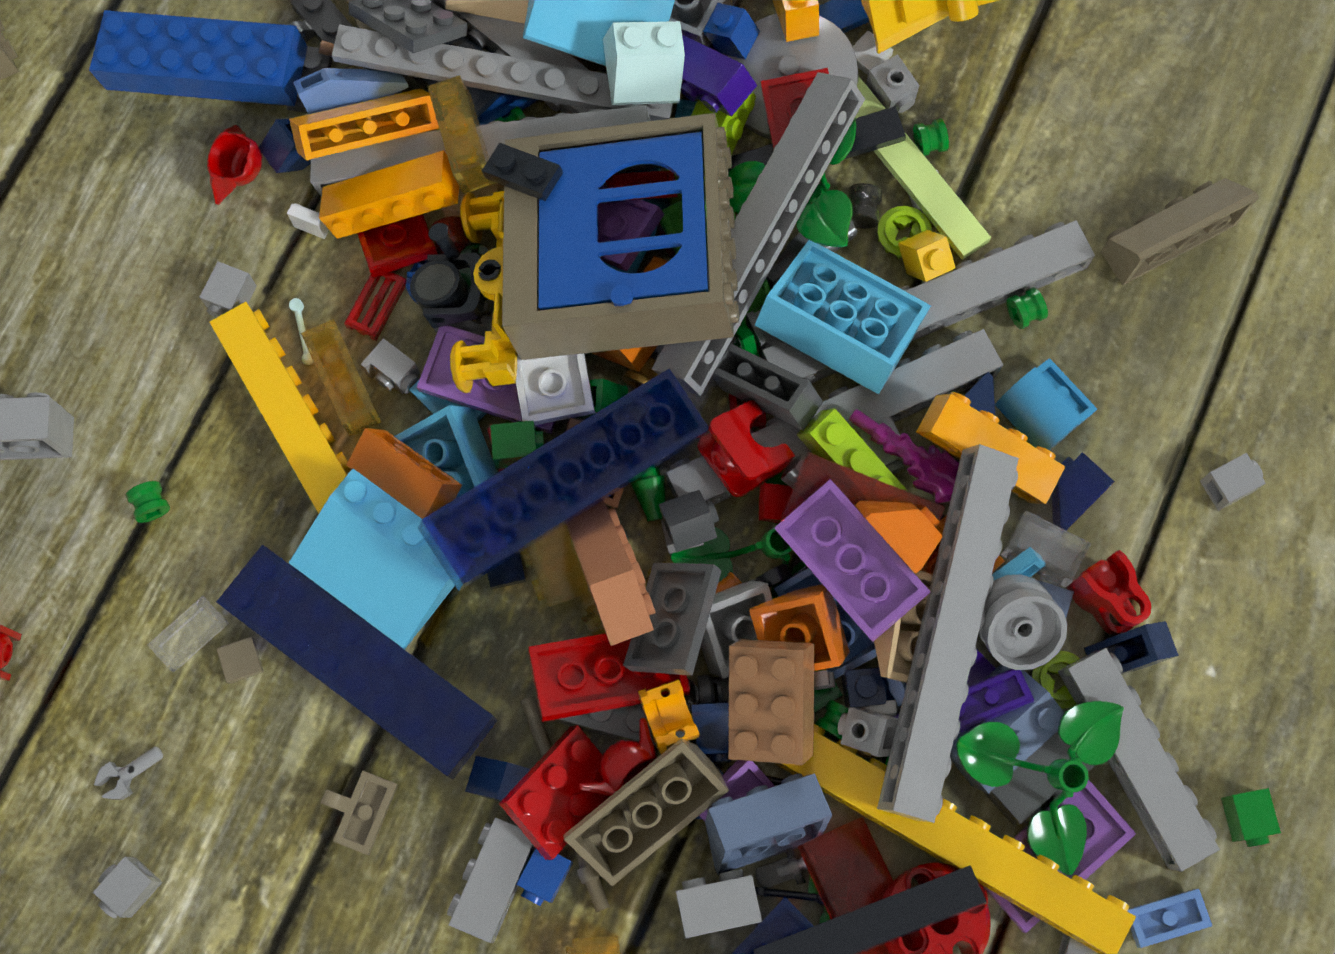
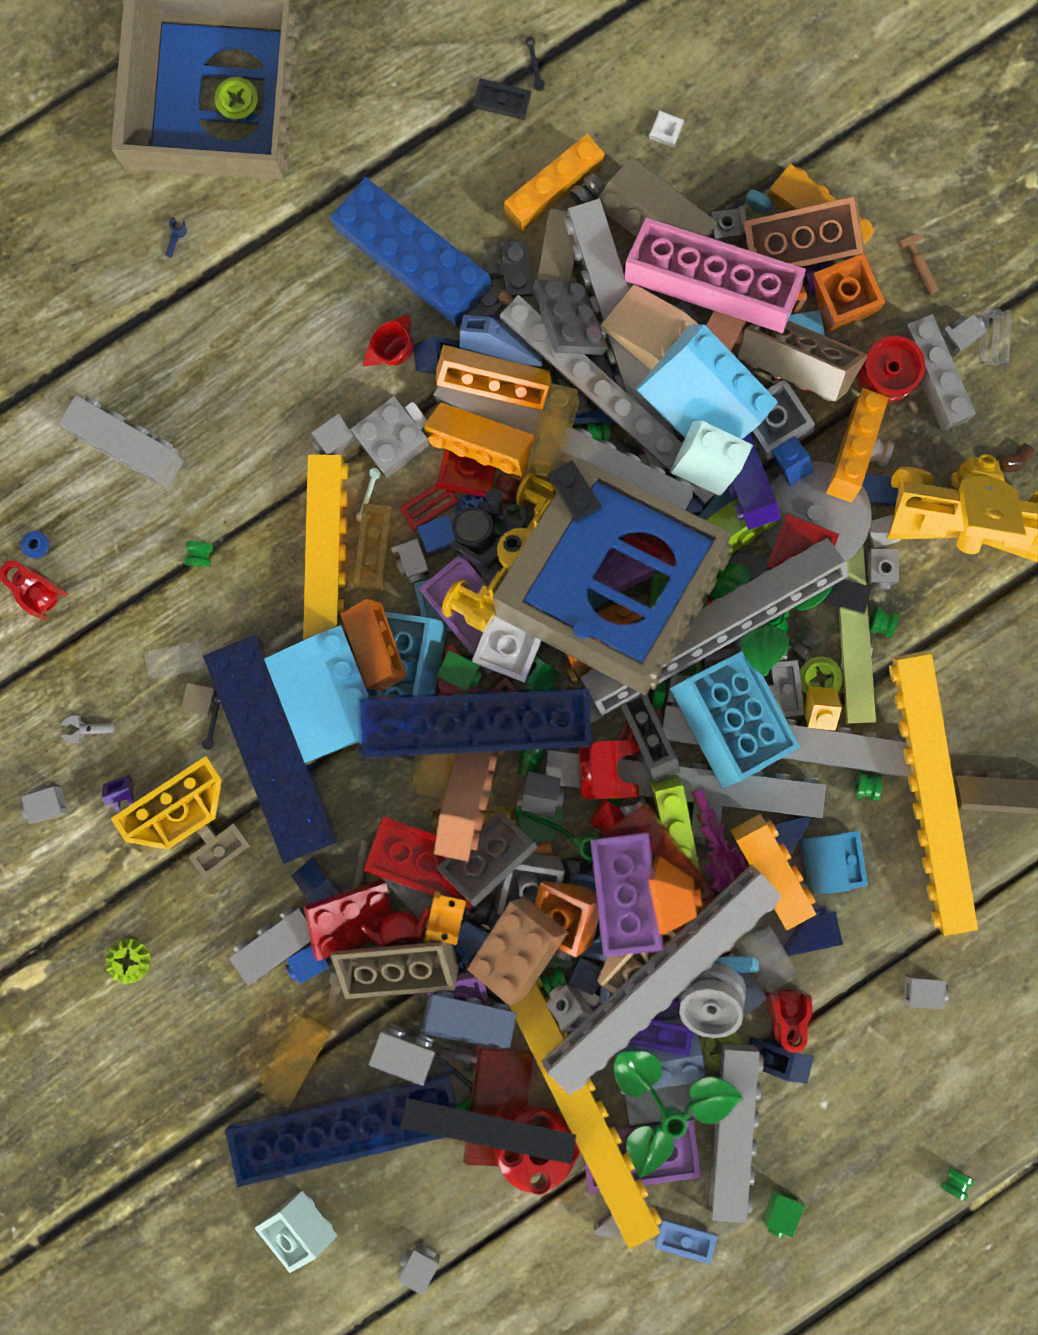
camera: 30 degrees right, 10 degrees up
none -> dark purple tile [102,775,134,812]
none -> yellow wedge [111,756,222,850]
none -> black hinge [202,693,224,750]
none -> light grey brick [350,396,429,479]
none -> blue brick [417,515,455,556]
none -> light grey plate [768,660,805,717]
none -> yellow brick [889,651,978,936]

